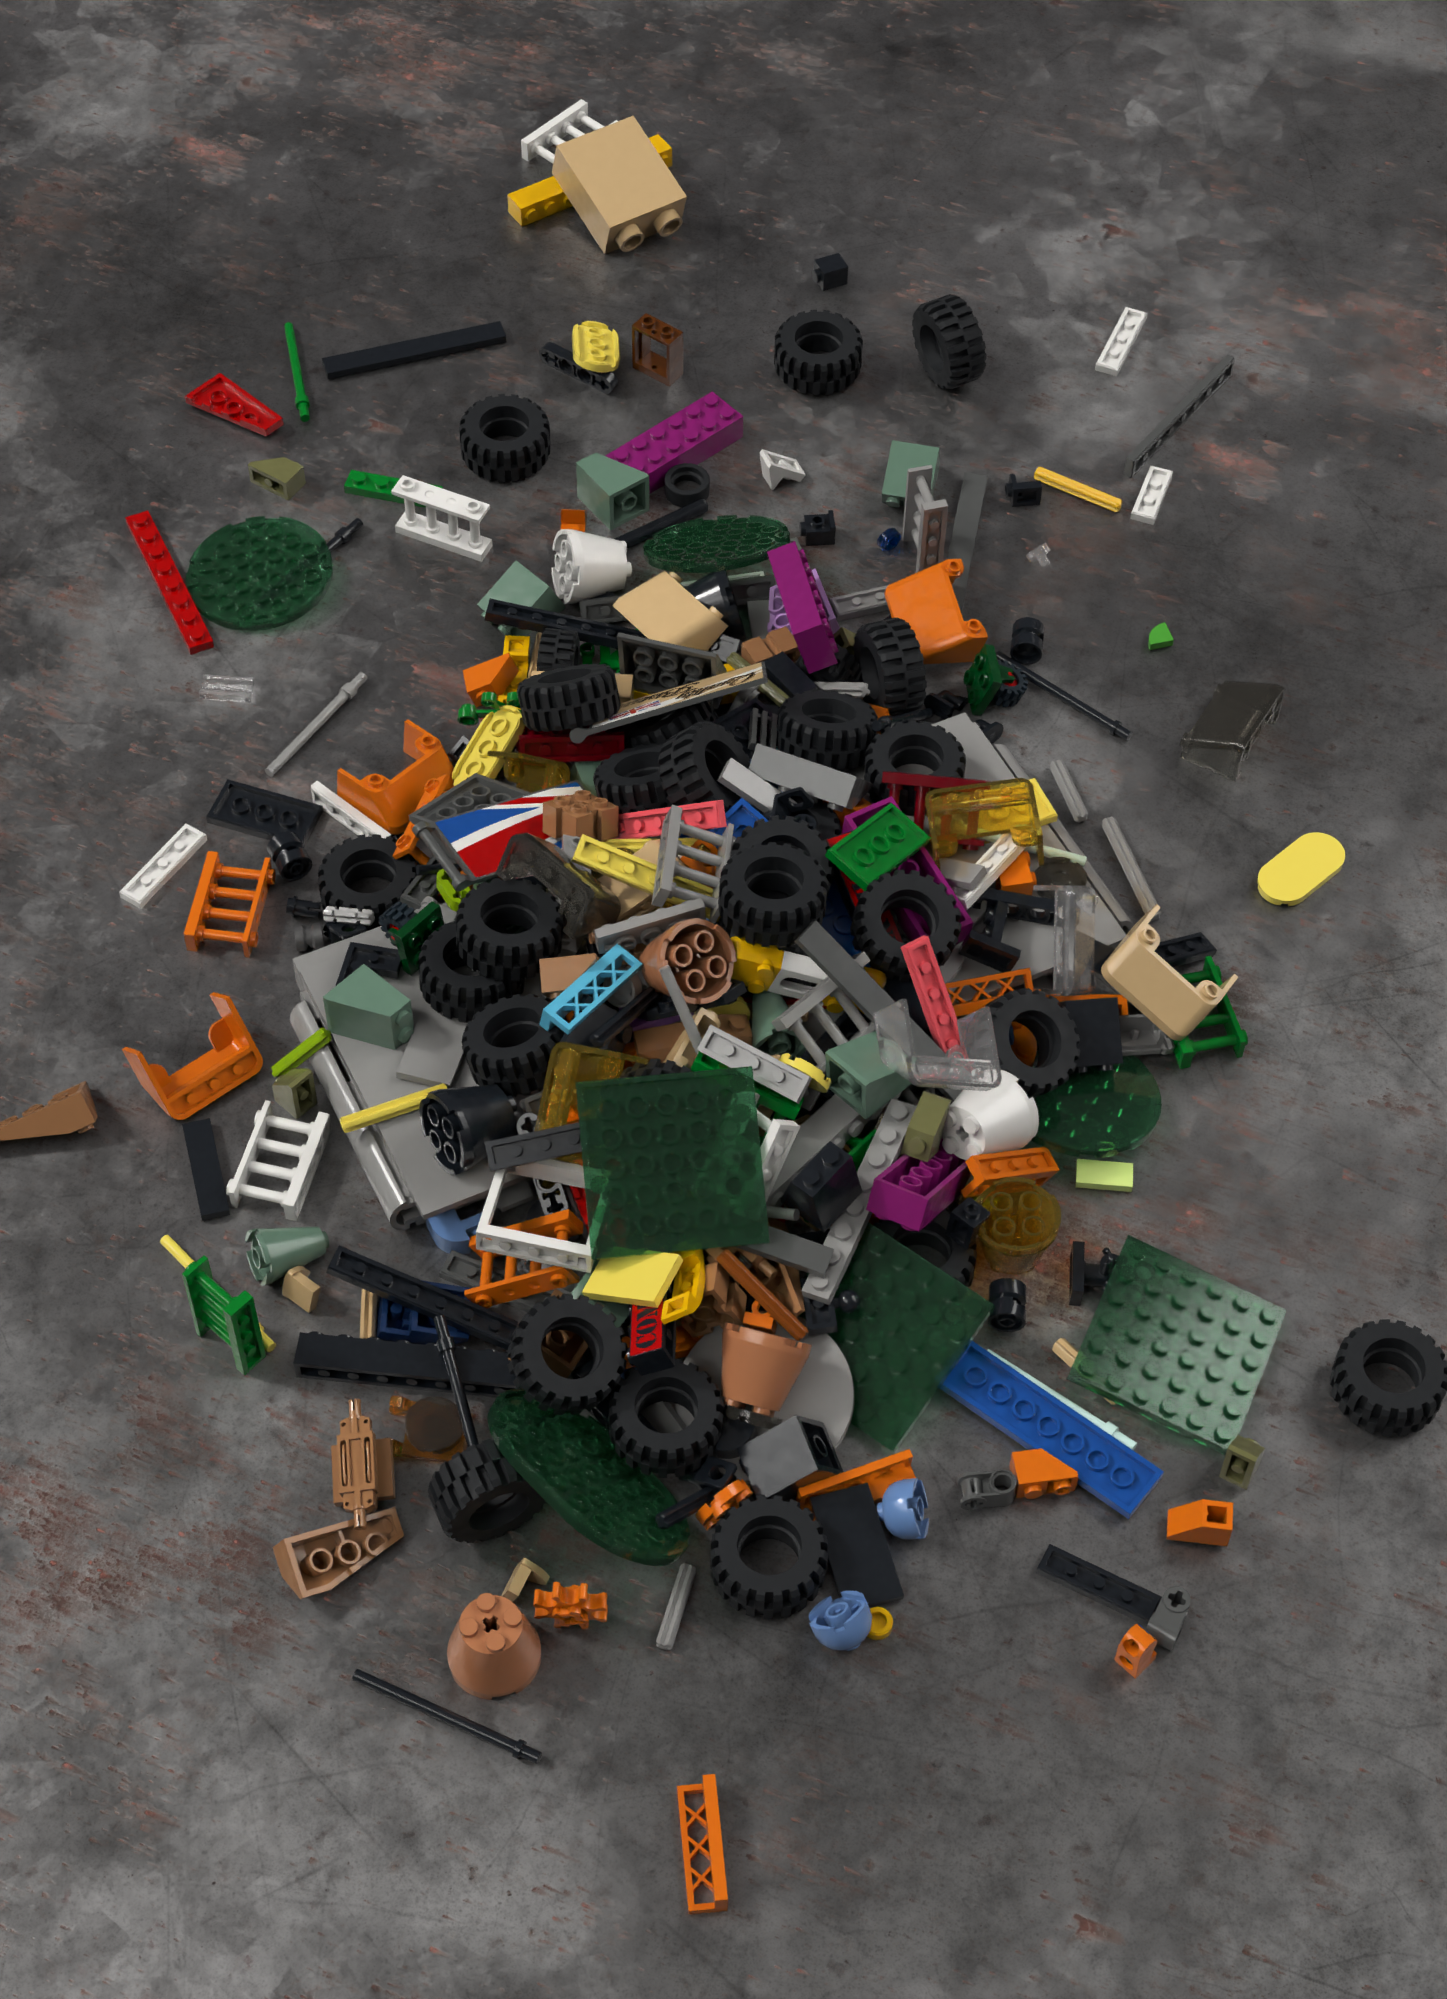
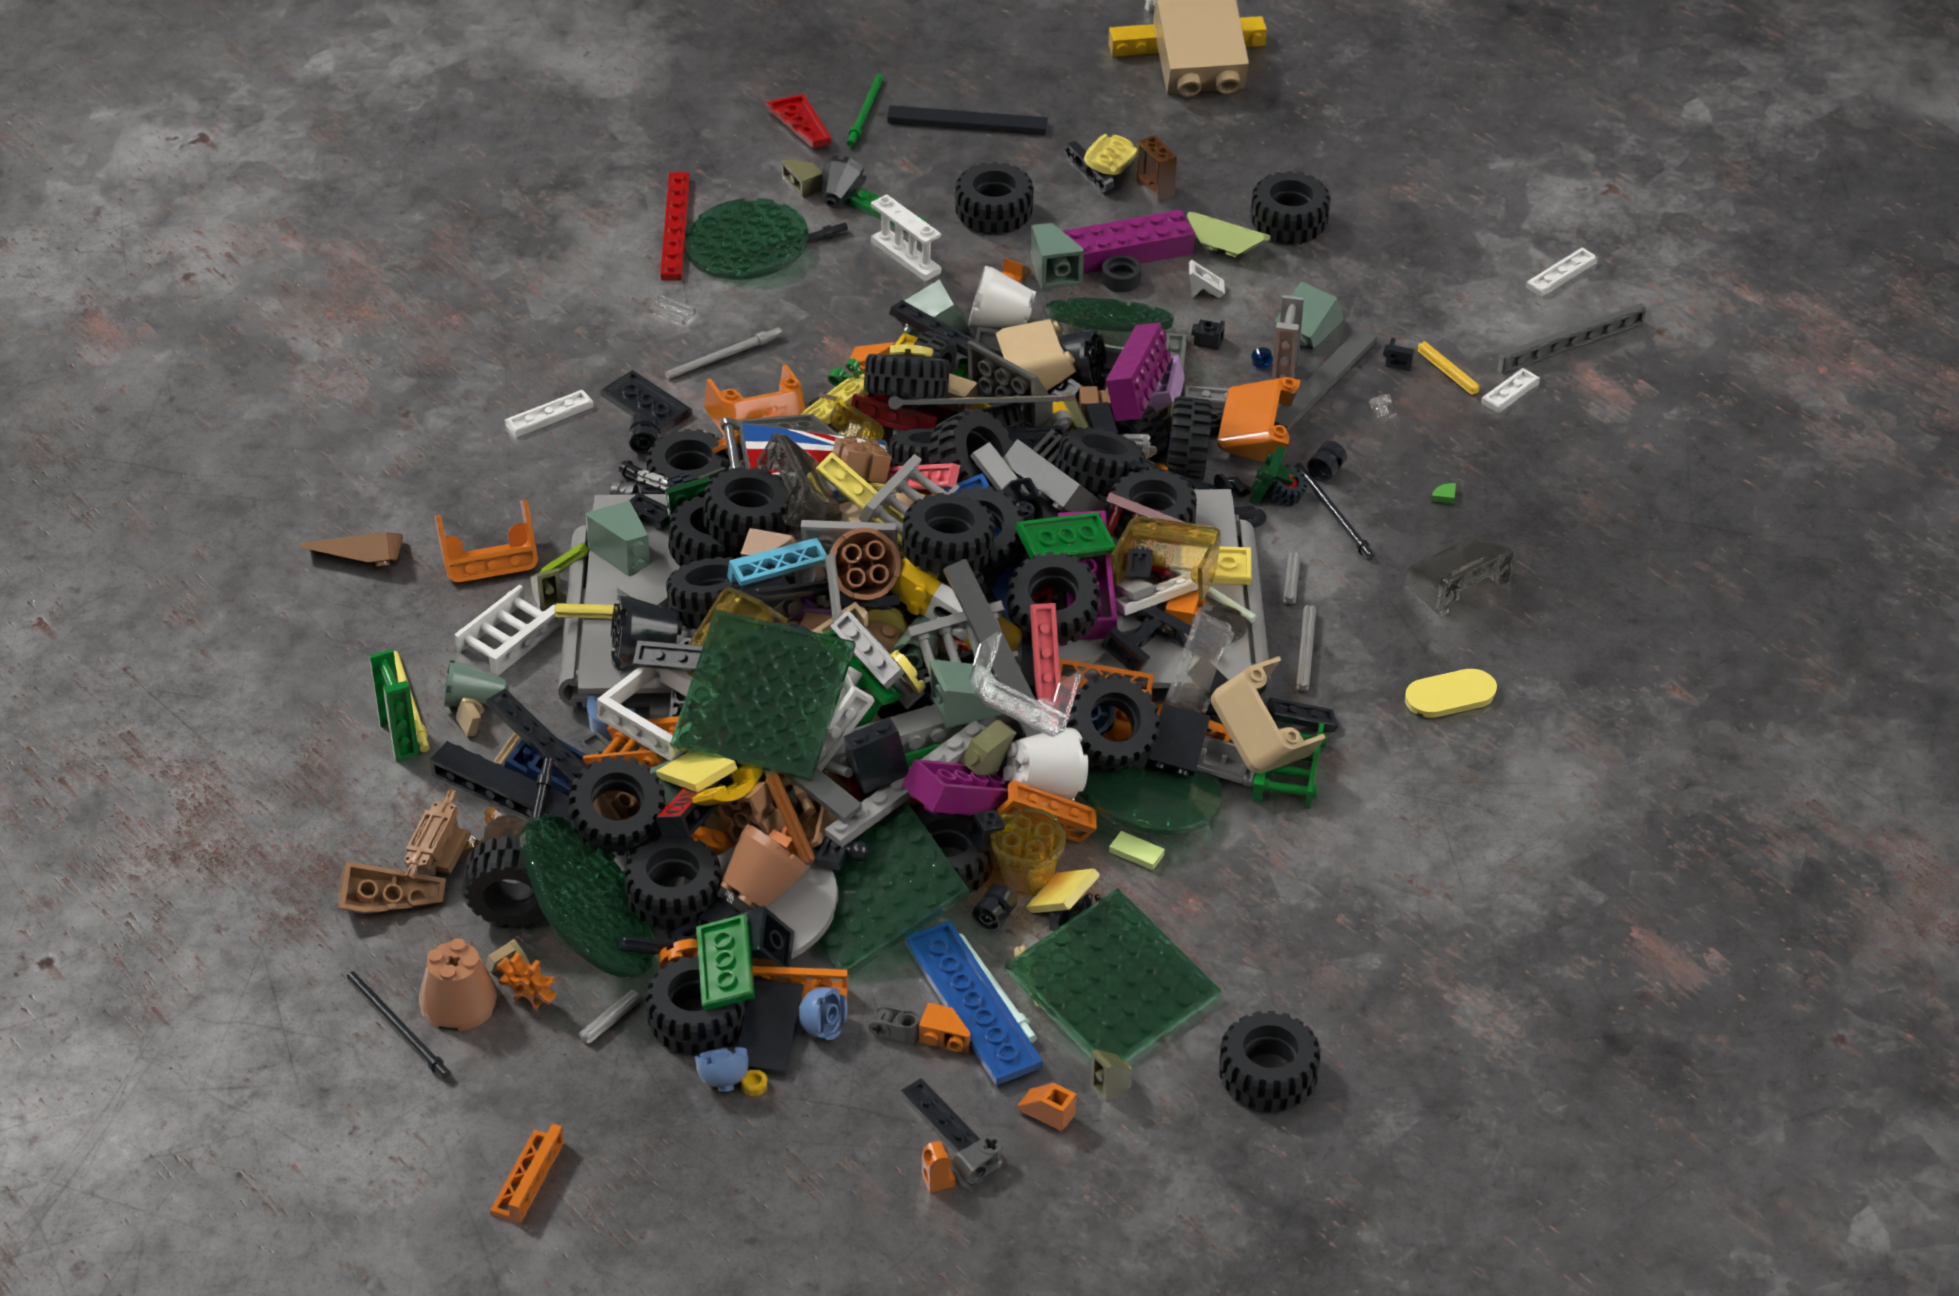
camera: 25 degrees right, 10 degrees down
black tile [182,1118,230,1221] -> none
orange fence [183,851,276,958] -> none
white tile [311,781,392,839] -> none
black axle [614,499,708,548] -> none
black brick [812,253,848,291] -> none
black tyre [912,294,987,390] -> none
none -> green tile [696,914,755,1011]
none -> black cone [822,155,866,207]
none -> light yellow tile [890,344,933,358]
none -> light yellow tile [1026,868,1100,913]
none -> black bracket [1126,546,1155,580]
none -> yellowish green wedge [1187,212,1270,257]

